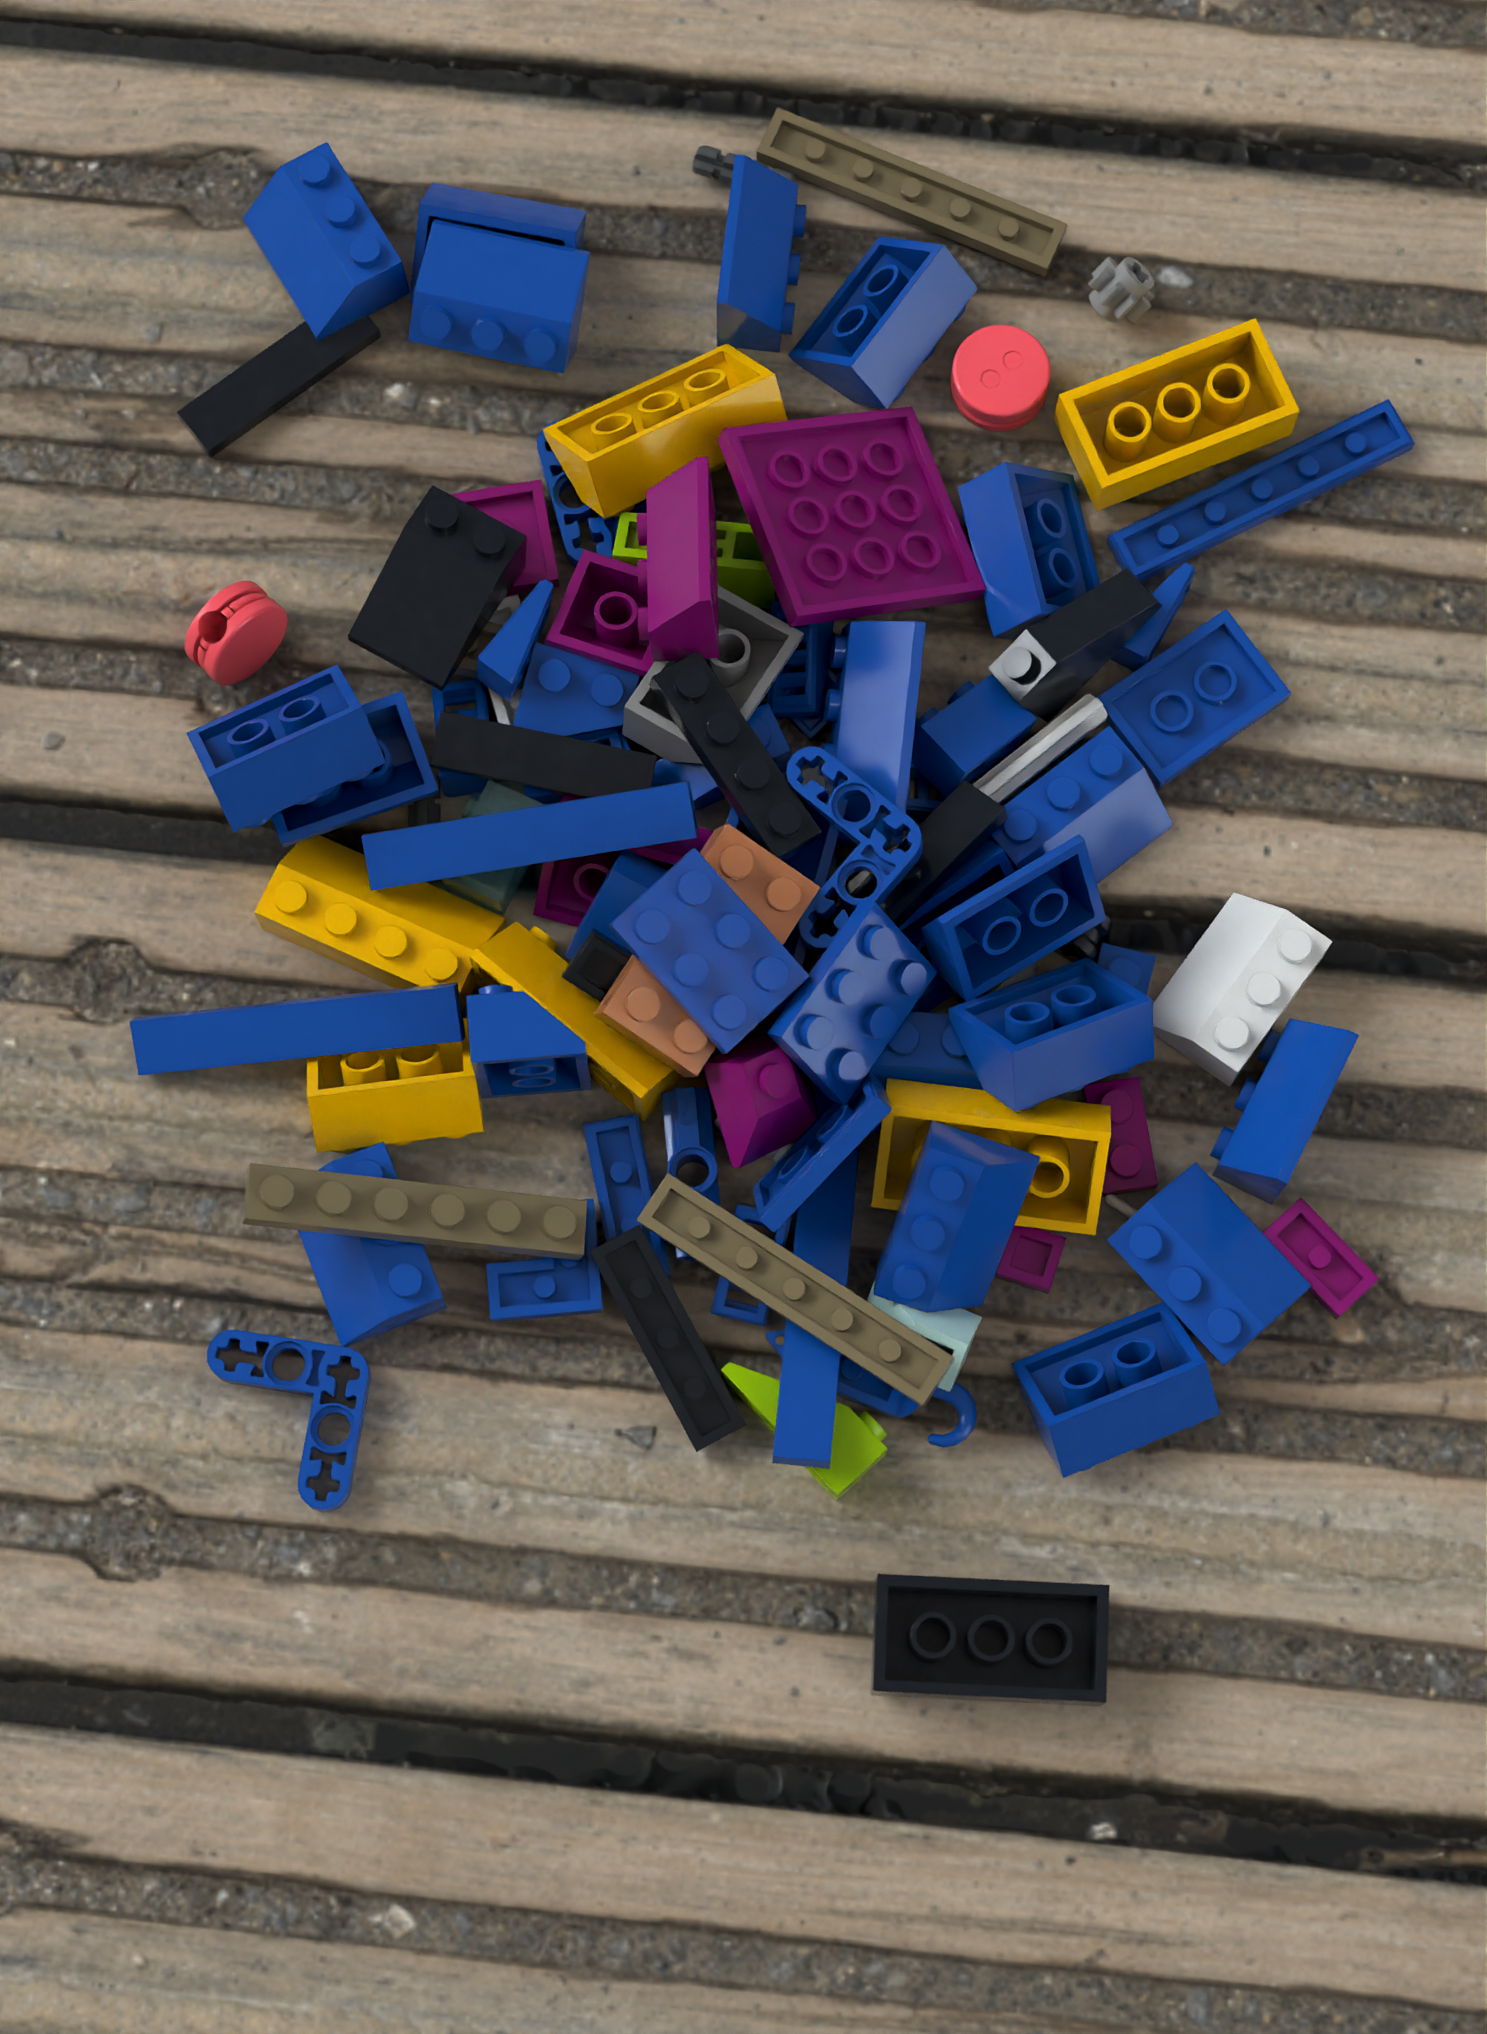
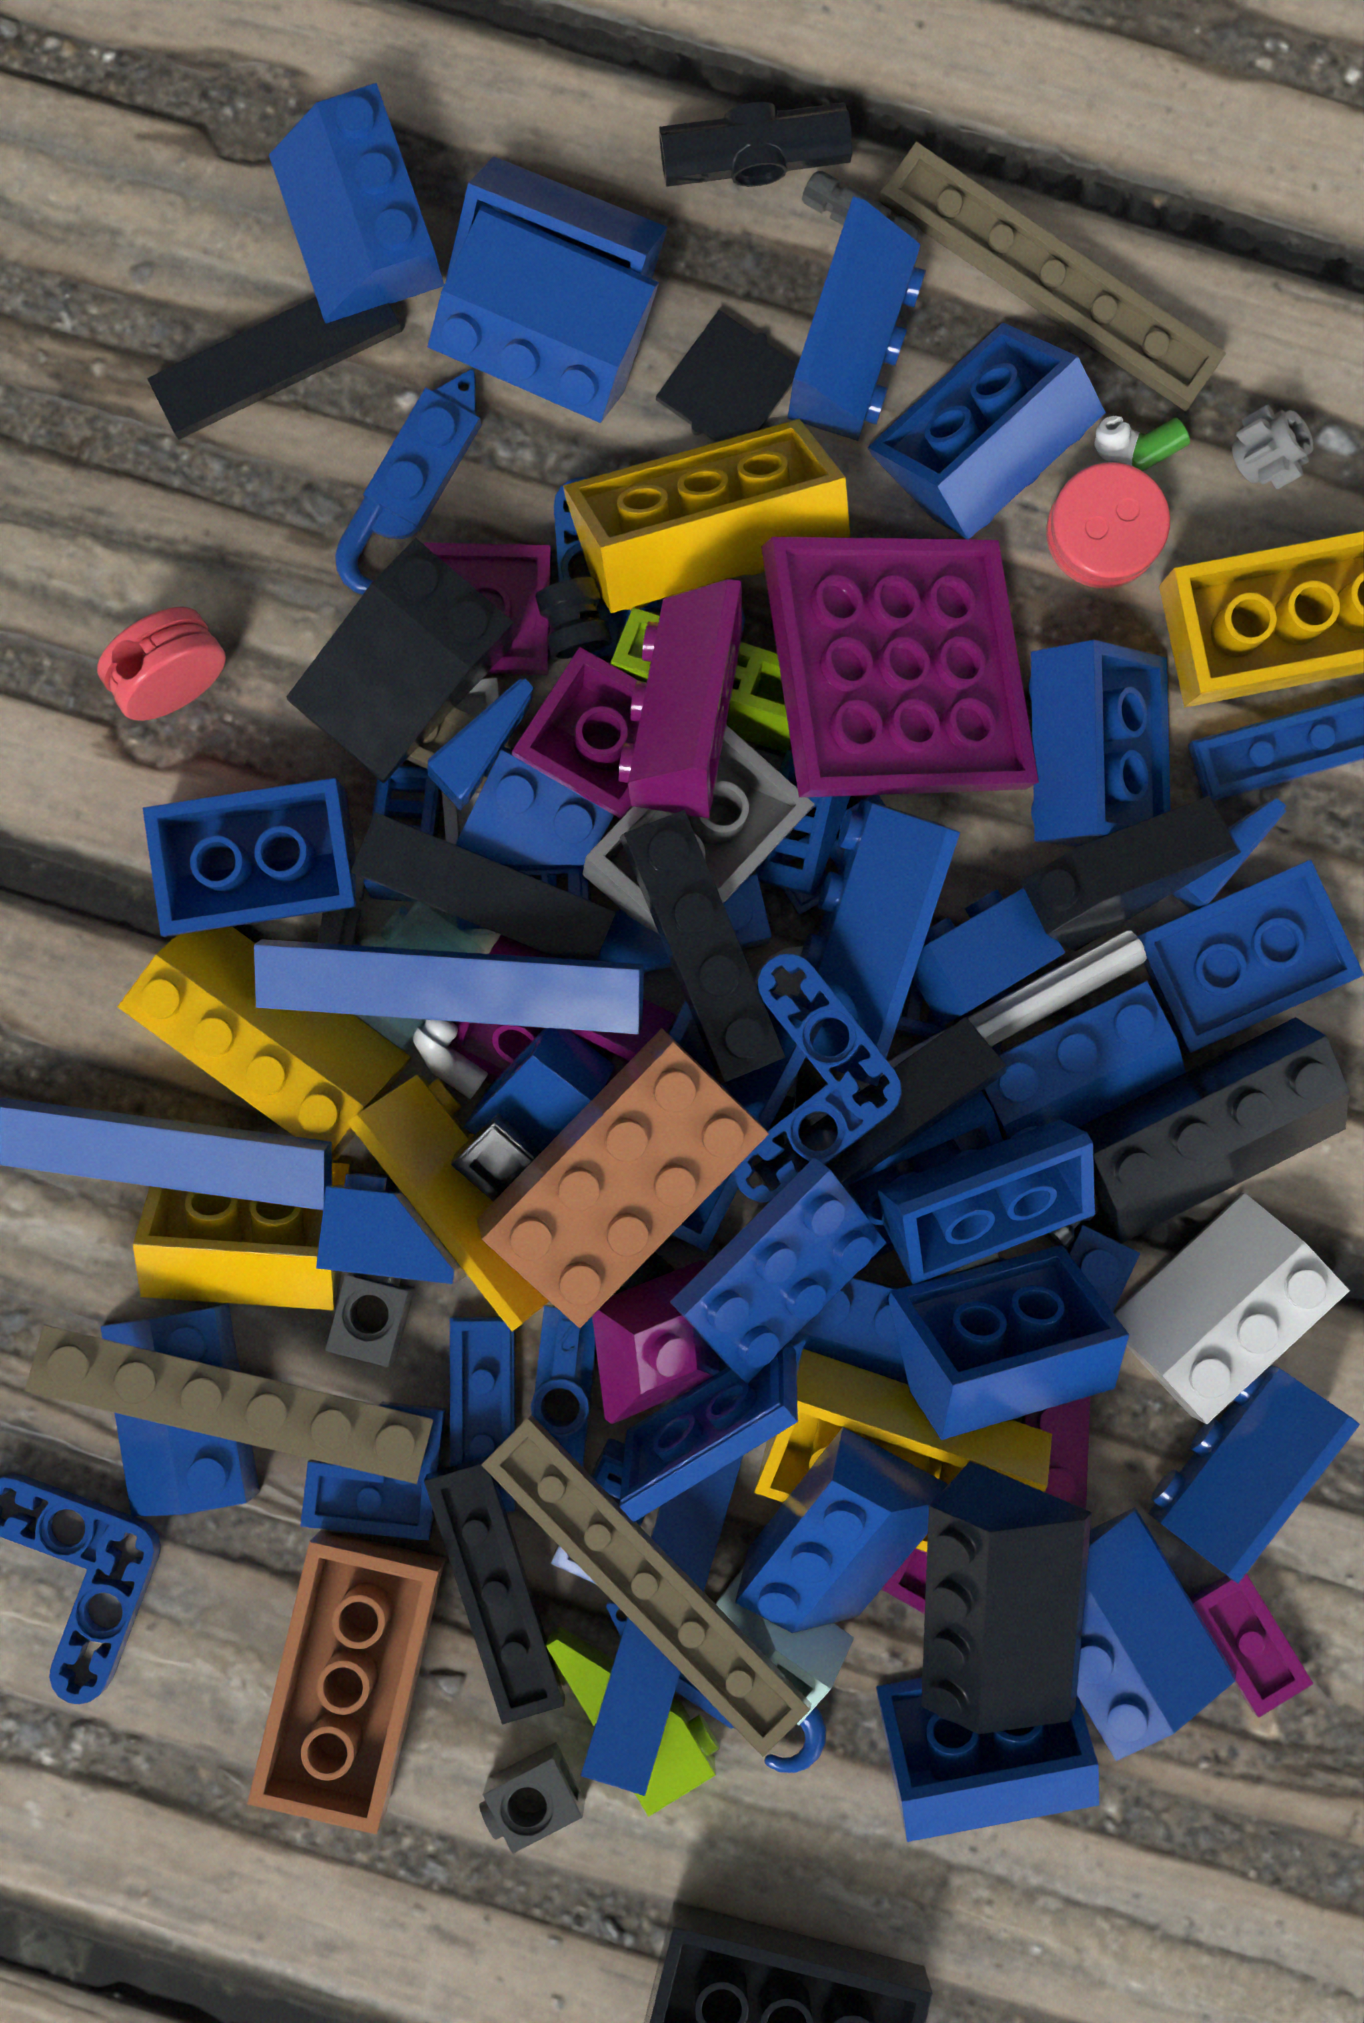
camera: 10 degrees right, 10 degrees up
blue slope [187,665,386,833] -> none
blue plate [608,848,809,1054] -> none
none -> nougat brick [247,1529,446,1835]
none -> dark grey brick [325,1273,415,1367]
none -> blue plate [335,369,482,595]
none -> white arm [413,1019,488,1099]
none -> dark grey brick [479,1742,585,1854]
none -> black wheel [535,577,613,660]
none -> black piece [656,310,798,442]
none -> black piece [659,102,852,187]
none -> black slope [921,1461,1092,1734]
none -> black slope [1078,1017,1350,1244]
none -> arm [1094,416,1190,471]

